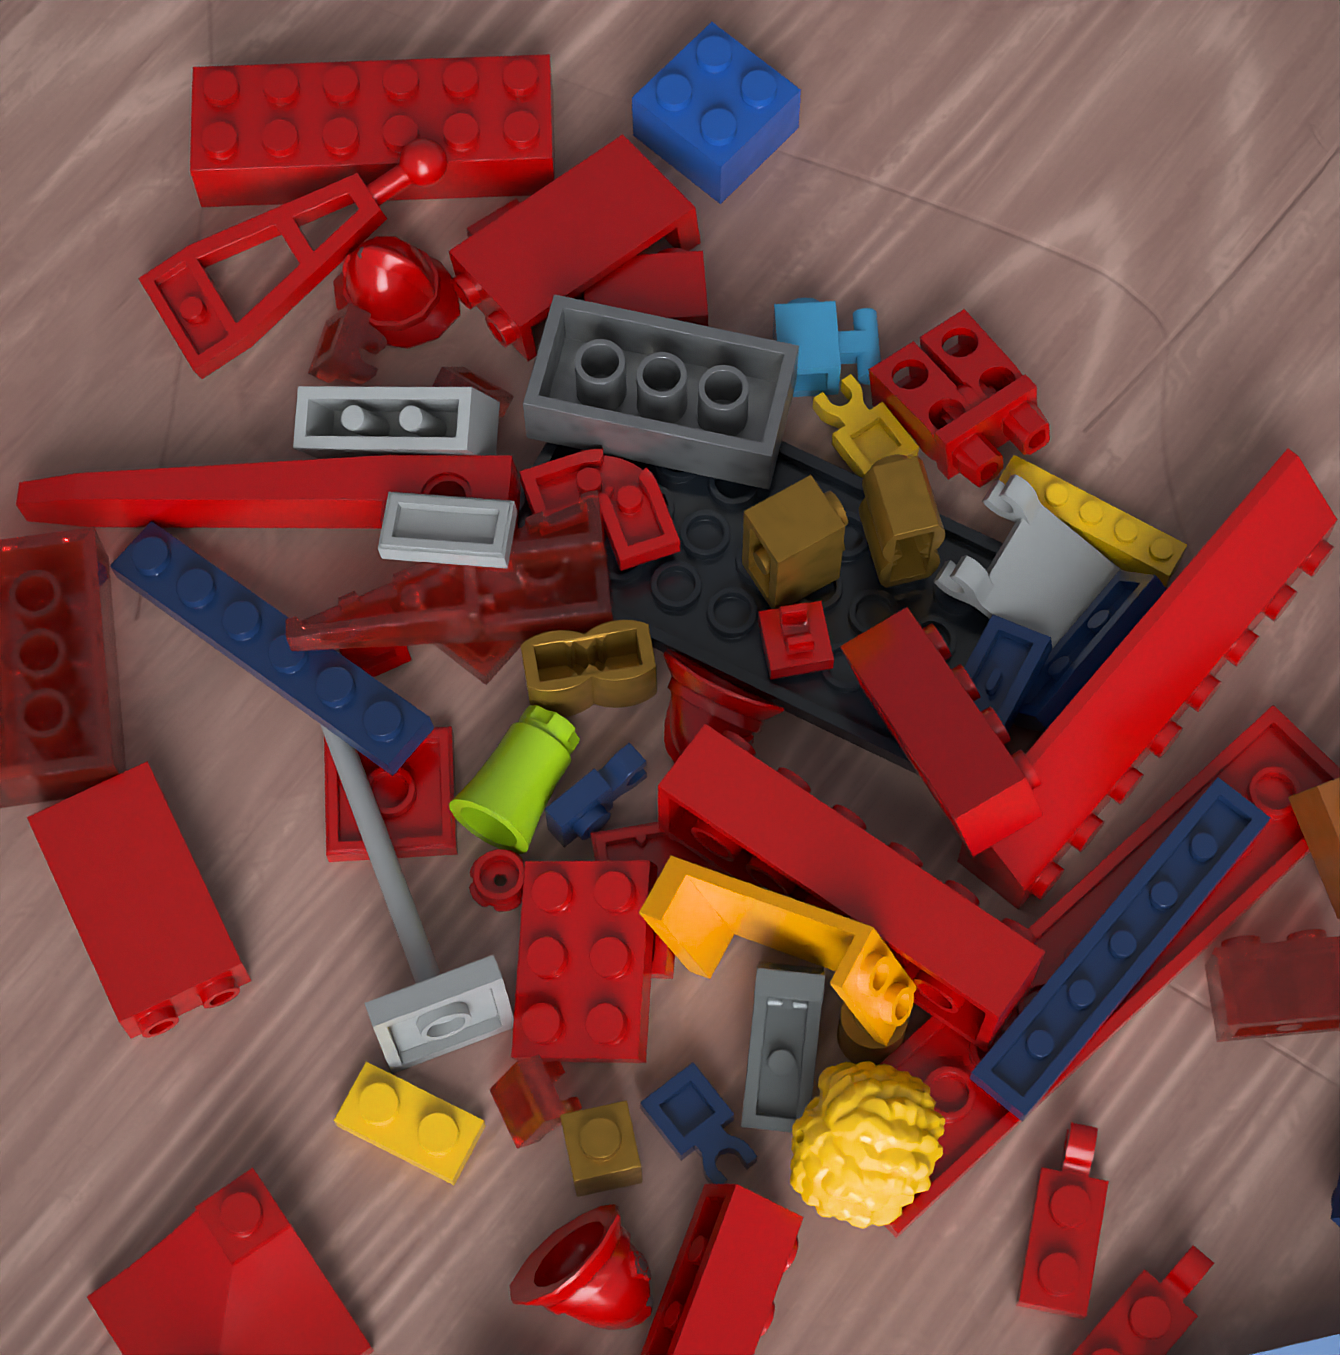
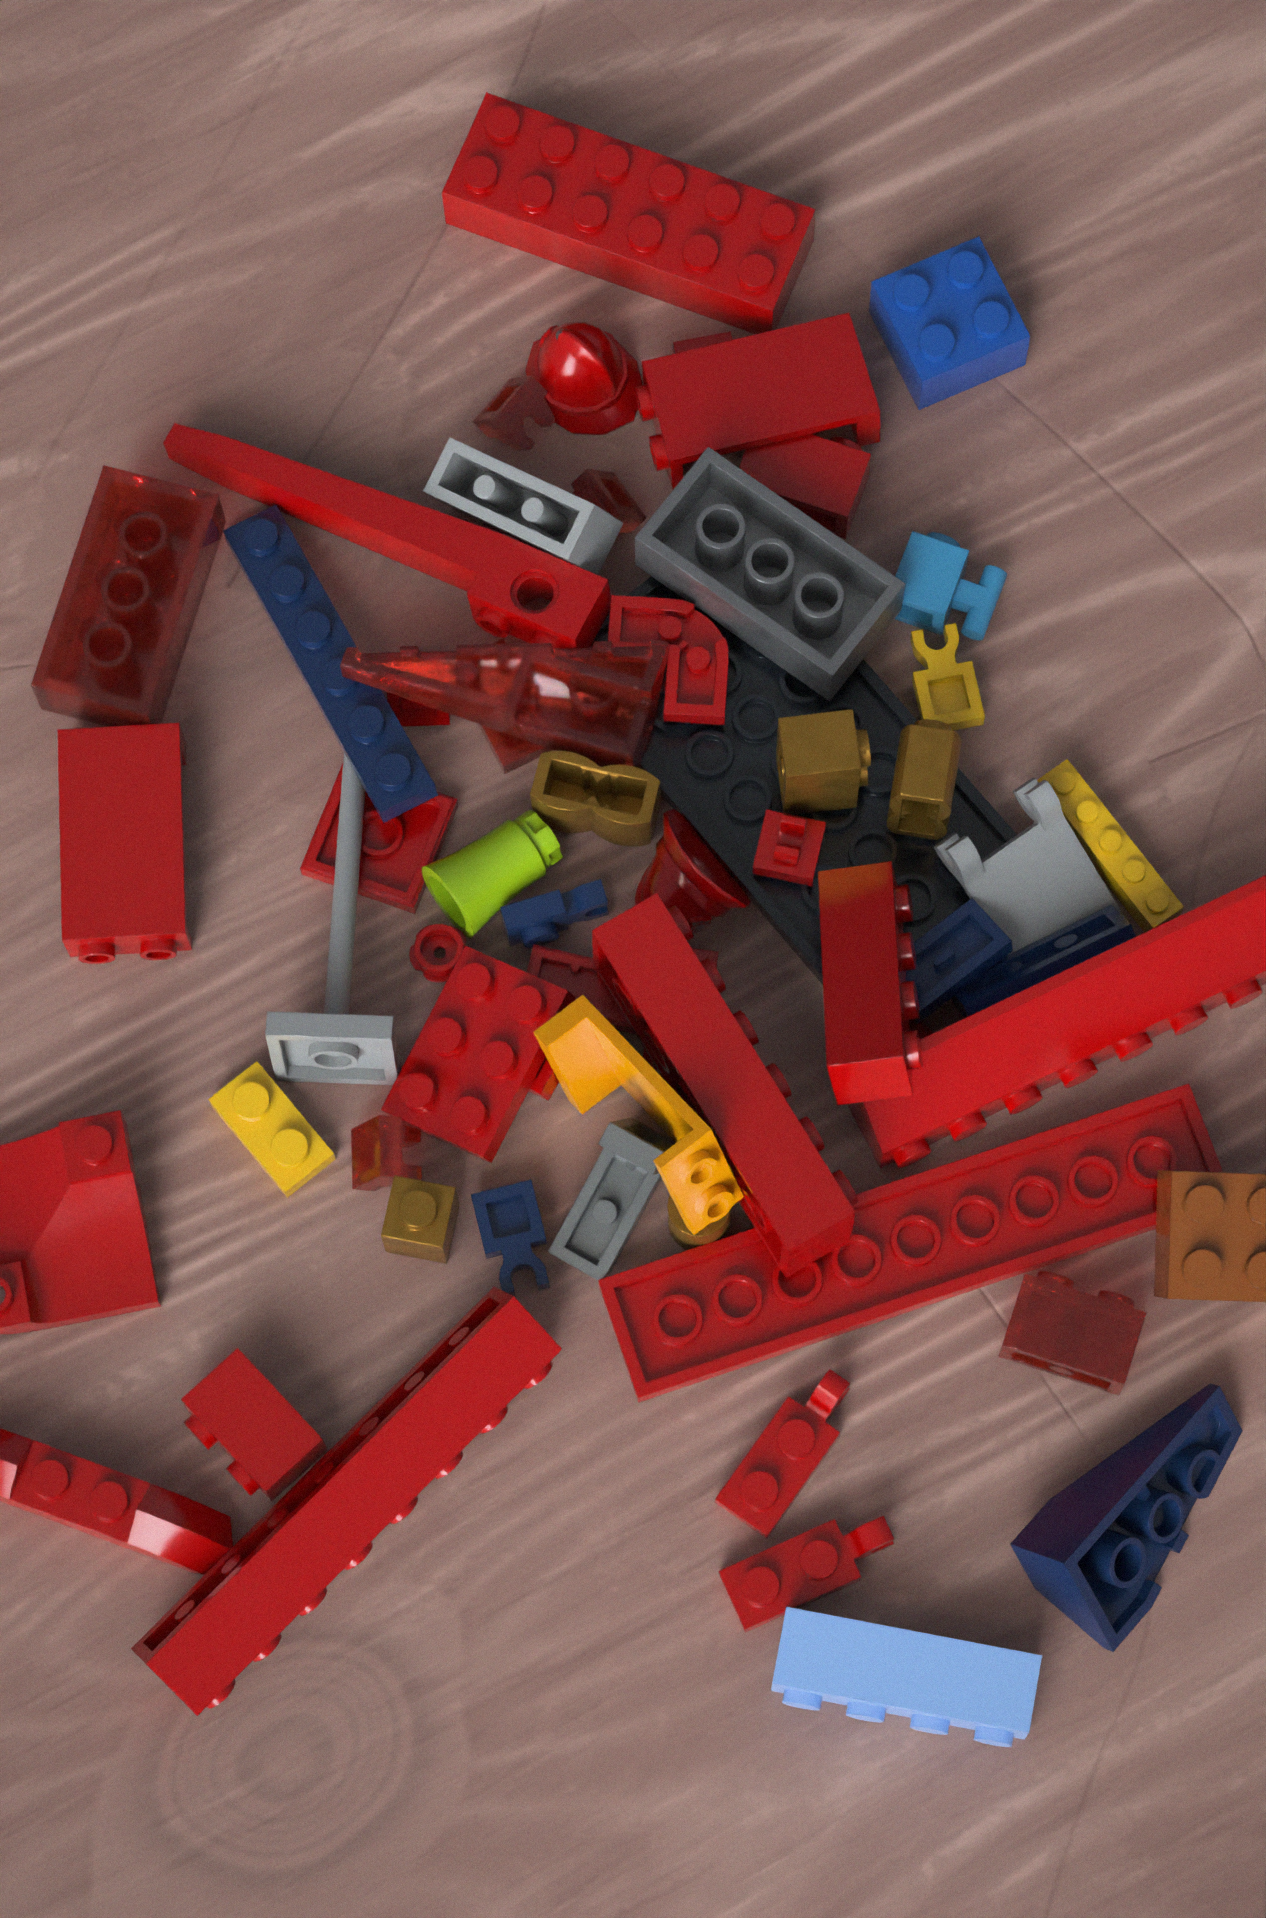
camera: 25 degrees right, 5 degrees up
red plate [138,138,448,379] -> none
light grey tile [378,492,518,568] -> none
red piece [509,1204,654,1330] -> none
yellow hair [790,1061,945,1228] -> none
red hips [868,309,1050,488] -> none
dark blue plate [969,777,1271,1122] -> none

